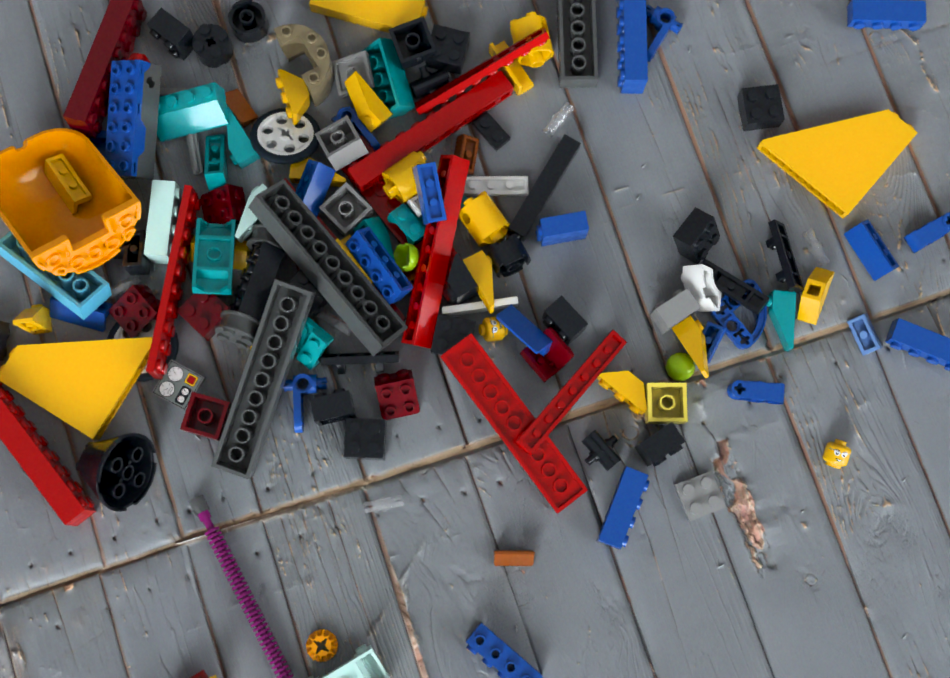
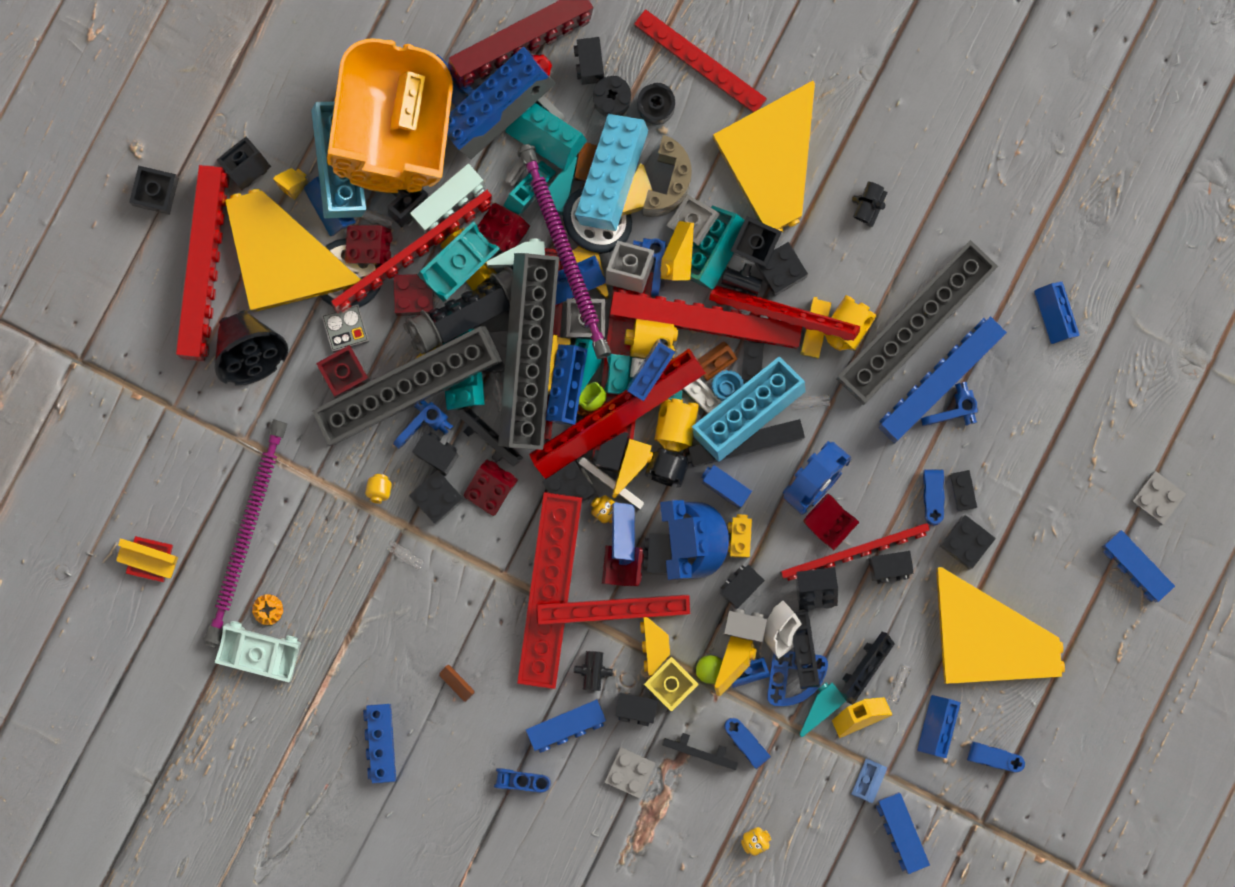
camera: 50 degrees right, 5 degrees up
none -> yellow head [365,474,392,504]
none -> blue piece [494,768,551,793]
none -> magenta hose [517,144,612,359]
none -> medium azure brick [575,114,649,231]
none -> blue piece [660,500,729,580]
none -> black hinge [662,733,738,770]
none -> medium azure brick [692,357,806,462]
none -> dark azure hat [711,370,744,401]
none -> black brick [720,564,765,609]
none -> yellow brick [728,514,752,558]
none -> red plate [780,523,930,581]
none -> blue piece [783,441,852,515]
none -> dark red bracket [803,494,860,551]
none -> black brick [868,551,914,584]
none -> blue piece [923,469,945,526]
none -> black plate [950,470,977,511]

